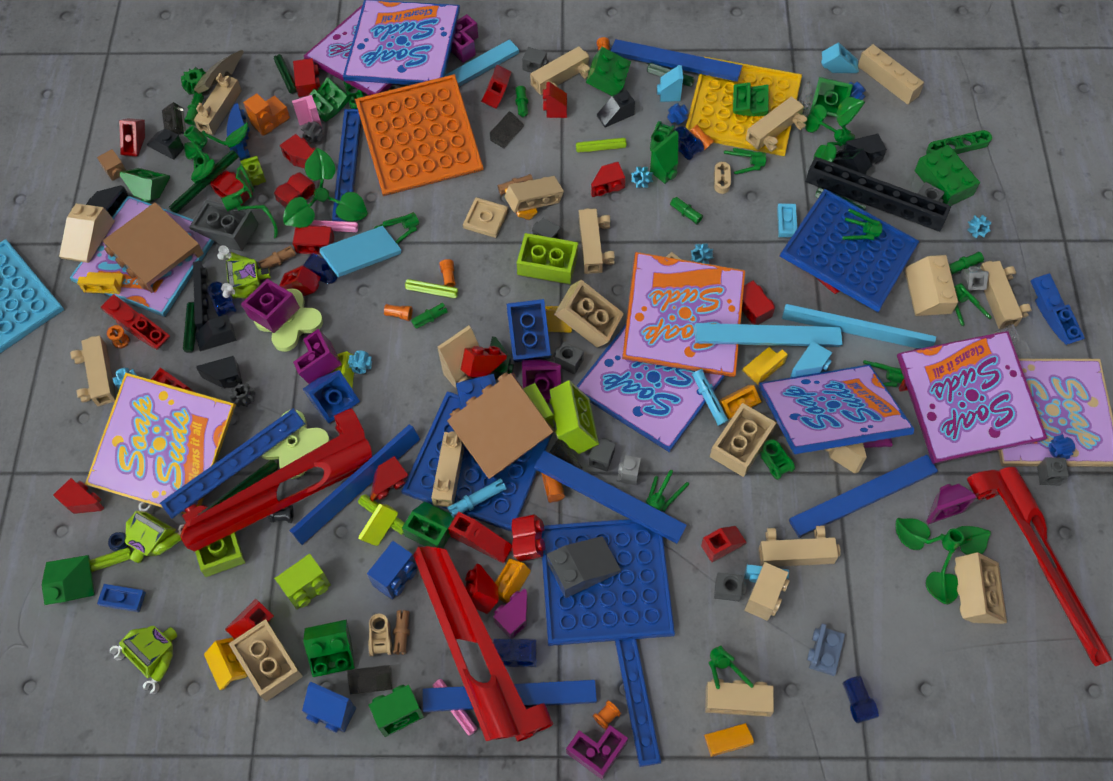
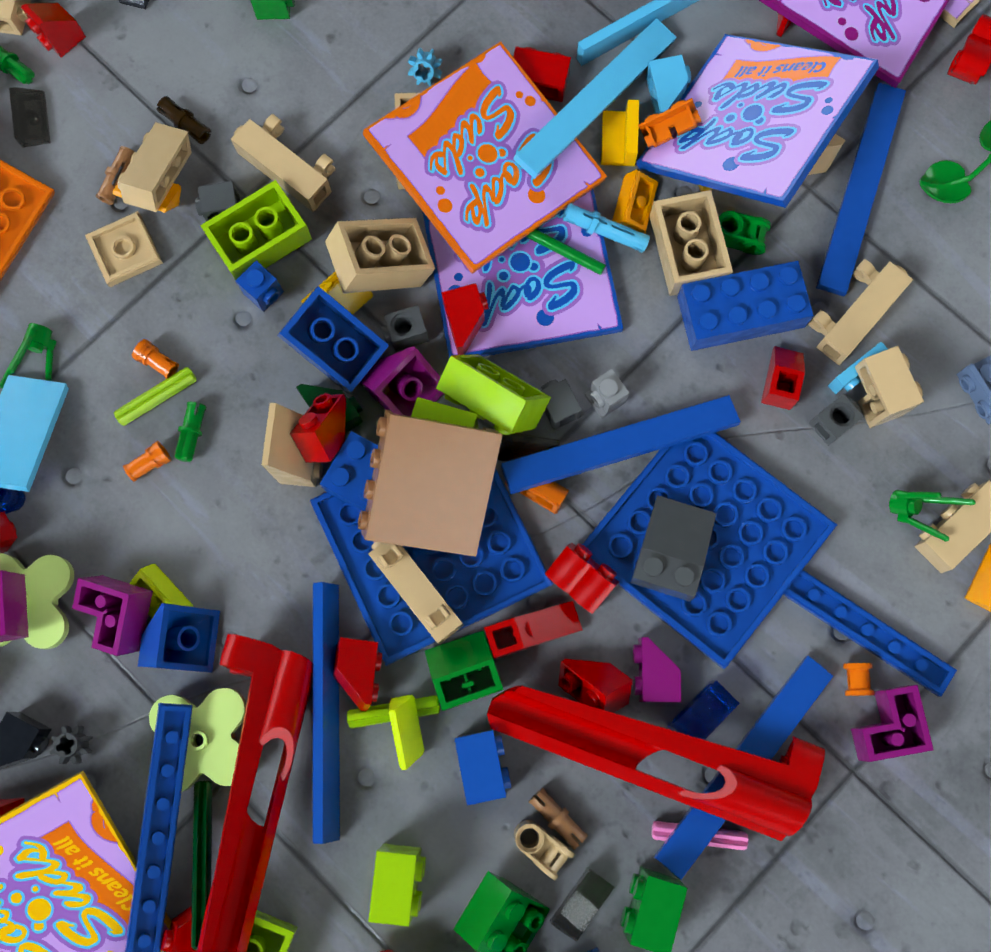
camera: 45 degrees left, 15 degrees up
black bush [269,505,294,523] -> none
medium azure gear [348,350,372,374] -> none
medium azure pin [447,478,506,518] -> none
light orange slope [495,558,531,603] -> none
lime axle [576,138,627,153] -> none
red slope [591,162,625,197] -> none
medium azure gear [631,167,653,188] -> none
green plant [645,470,689,512] -> none
green axle [670,197,703,225] -> none
green plant [863,360,904,387] -> none
magenta slope [926,484,976,525] -> none
none -> dark brown pin [156,96,211,144]
none -> blue brick [235,260,284,312]
none -> red slope [441,283,489,355]
none -> green bar [526,229,606,275]
none -> orange hinge [638,98,702,148]
none -> blue brick [677,261,814,351]

